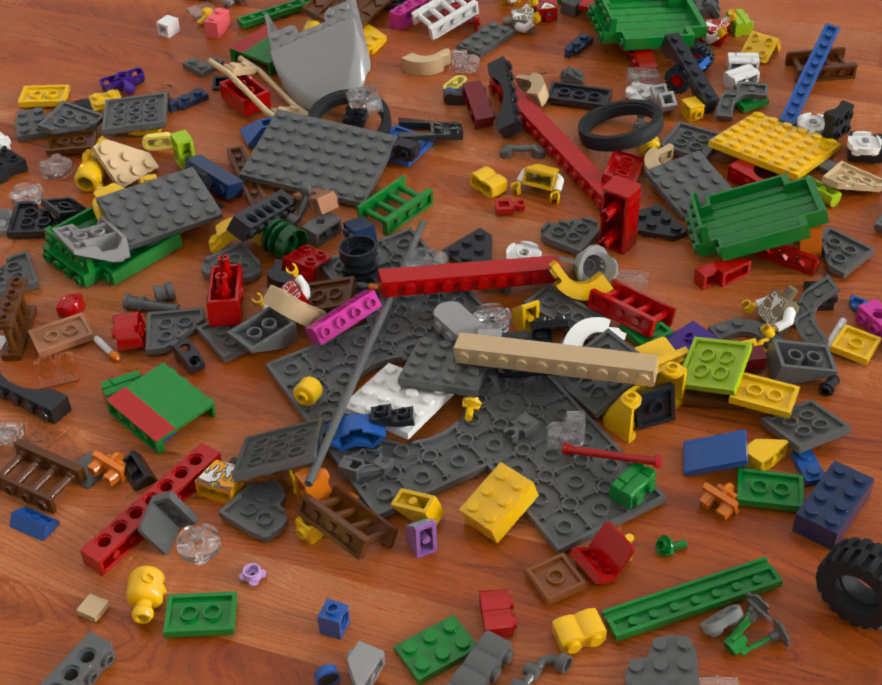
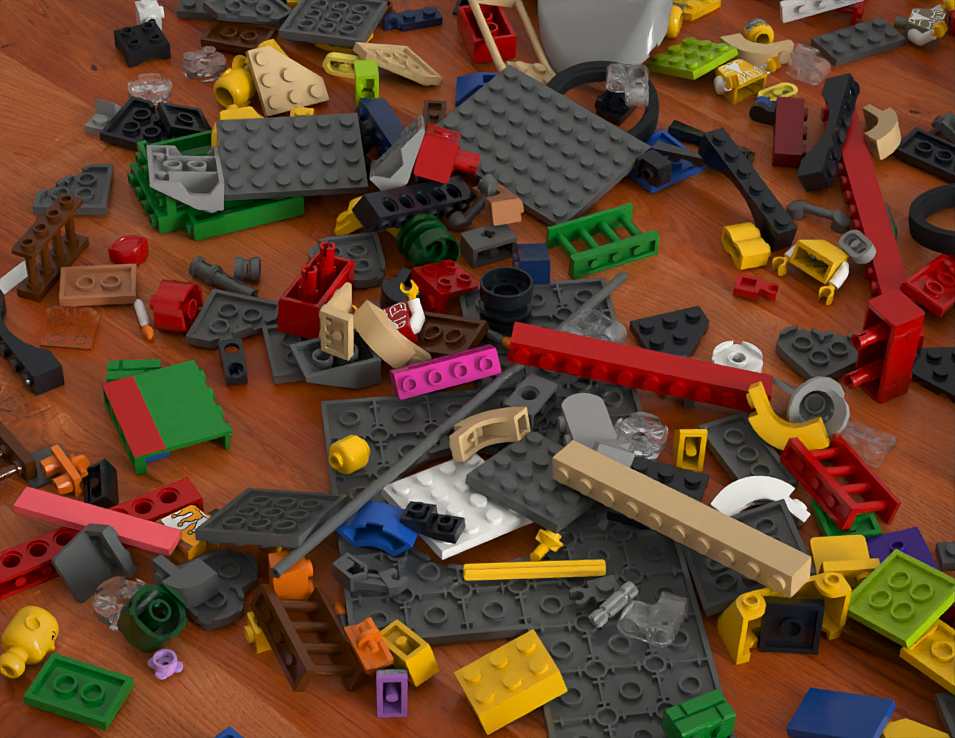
camera: 20 degrees right, 0 degrees up
black plate [530,315,573,331] -> none
red bar [562,443,662,468] -> none
none -> coral tile [13,487,182,557]
none -> dark green brick [117,583,187,653]
none -> dark grey brick [152,554,219,608]
none -> tan bracket [319,282,354,361]
none -> orange hips [344,617,394,676]
none -> tan plate [353,42,443,87]
none -> light grey piece [370,114,425,191]
none -> red piece [413,124,480,183]
none -> tan arch [449,407,531,462]
none -> yellow axle [463,559,606,581]
none -> dark grey brick [501,373,558,432]
none -> light grey axle [588,581,639,628]
none -> lime plate [645,37,738,80]
none -> black arch [698,127,798,253]
none -> torso [713,56,781,105]
none -> yellow head [743,19,774,44]
none -> light grey plate [839,230,876,264]

